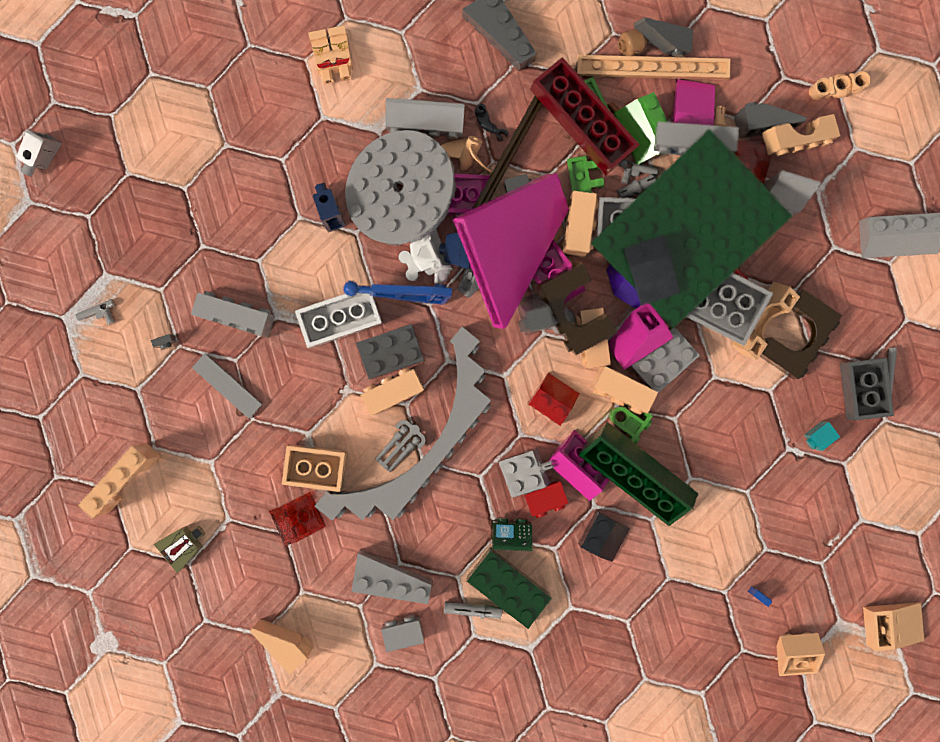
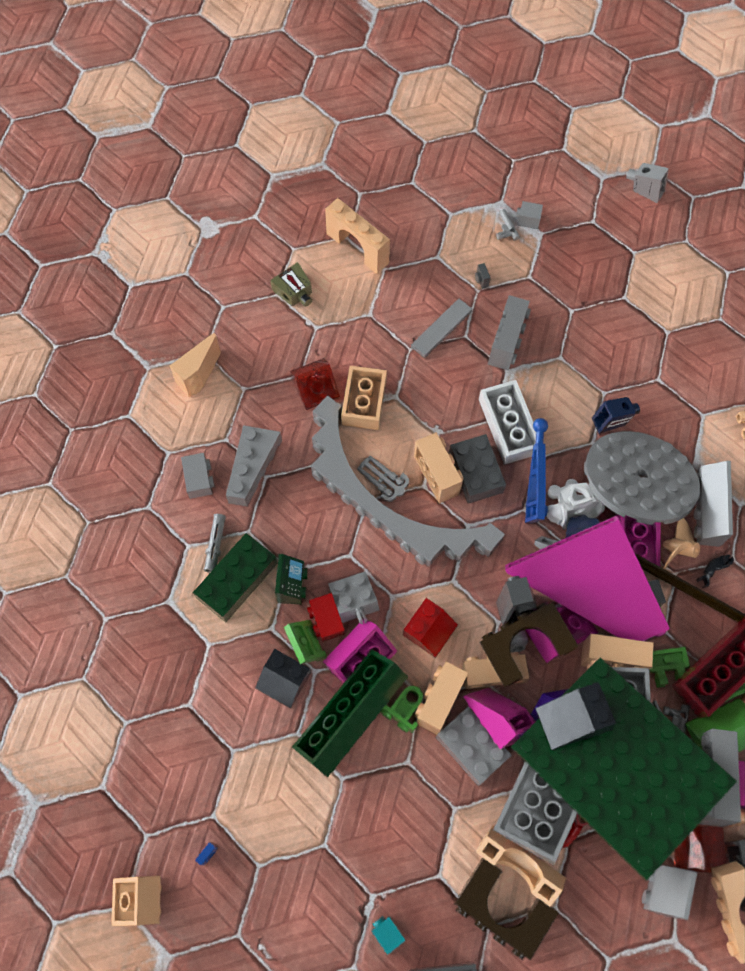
camera: 95 degrees right, 20 degrees down
none -> bright green plate [284,620,327,664]
none -> light grey brick [516,201,543,229]

